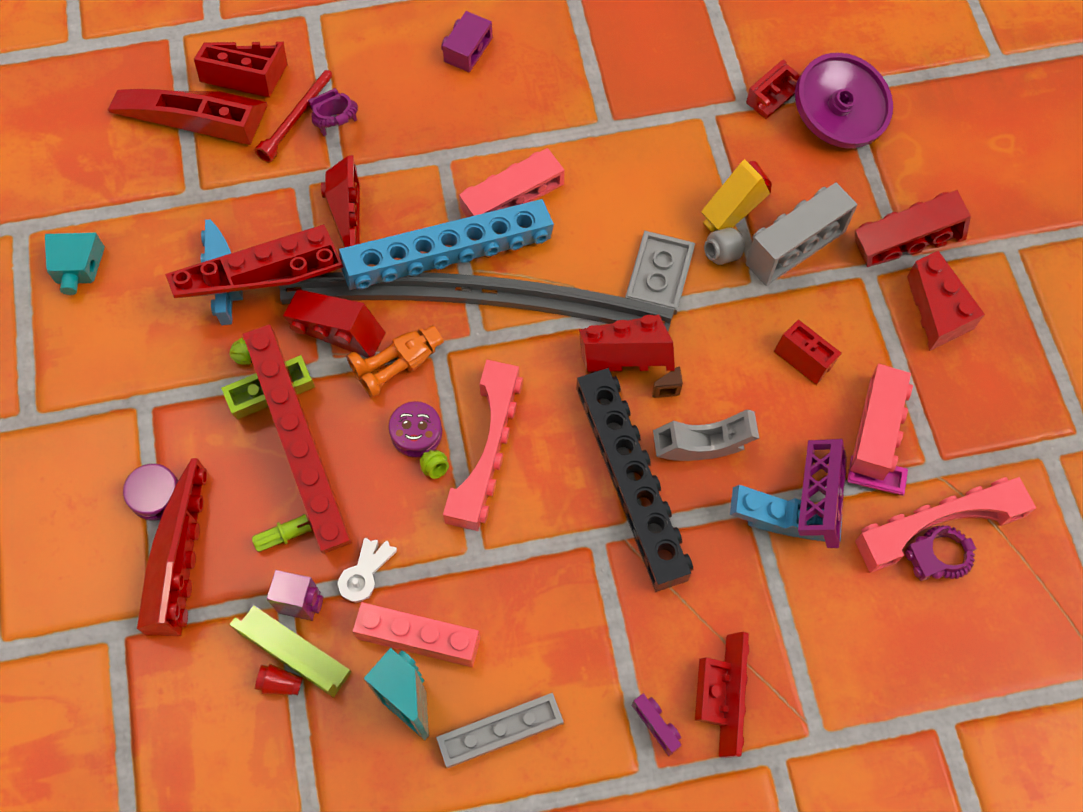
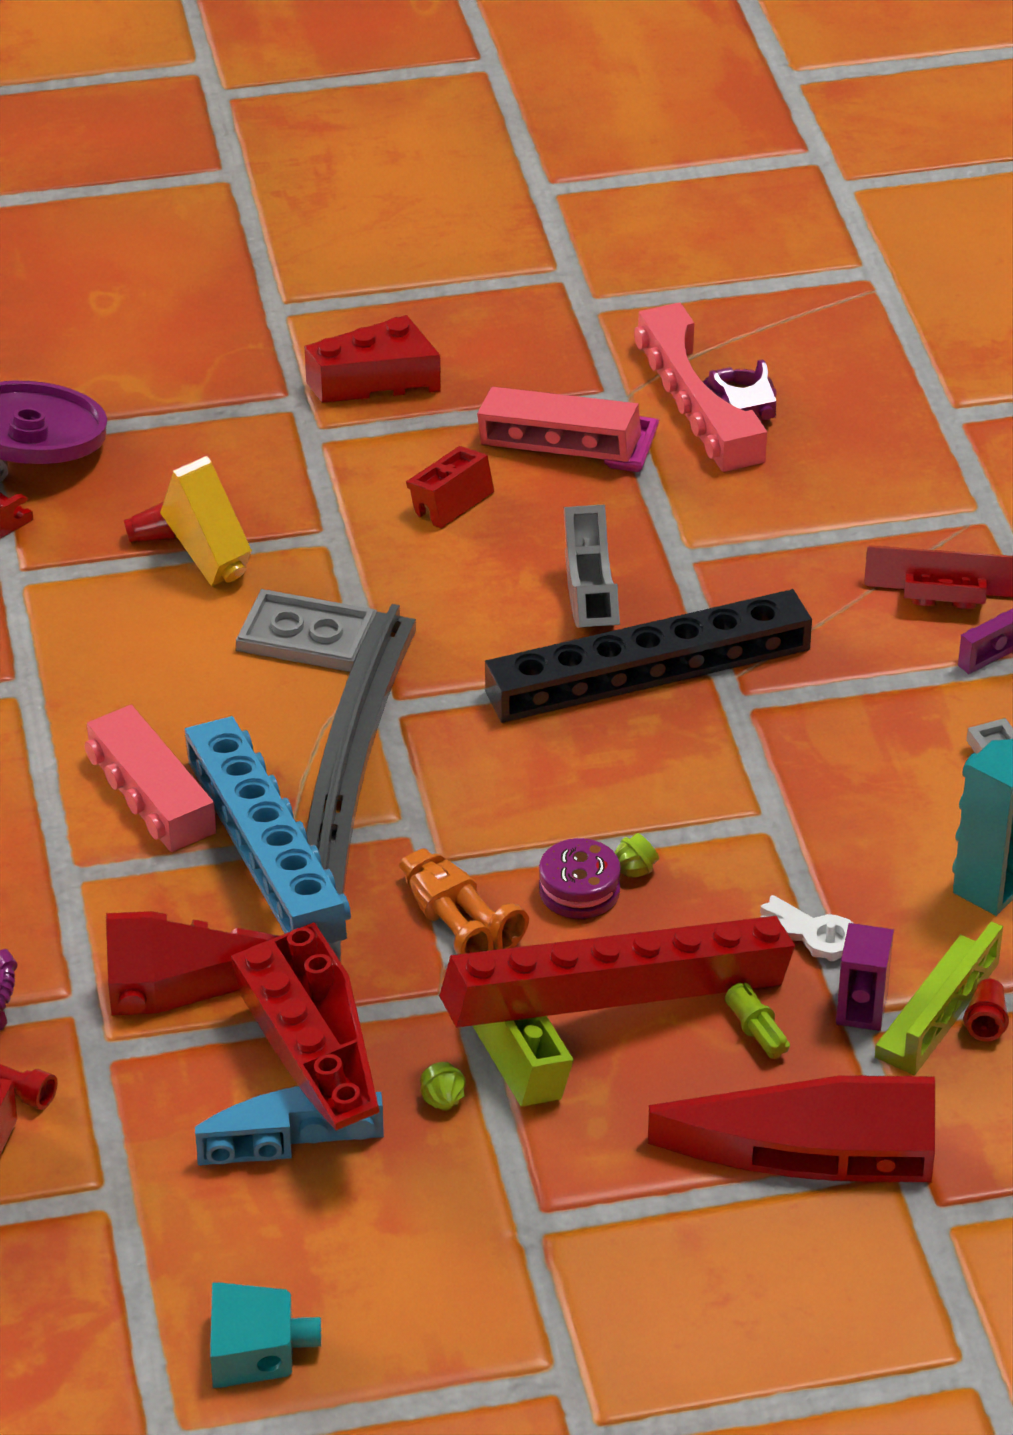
camera: 90 degrees left, 25 degrees down
head [123,464,179,521] -> none
red wedge [283,289,386,358] -> none
coral brick [353,602,480,667] -> none
coral arch [443,360,523,531] -> none
red wedge [579,315,675,372] -> none
reddish brown slope [652,366,683,398] -> none
light grey head [704,227,745,265] -> none
dark azure slope [730,485,842,541] -> none
light grey brick [746,182,858,286] -> none
magenta fence [798,439,847,548] -> none
red wedge [855,190,971,267] -> none

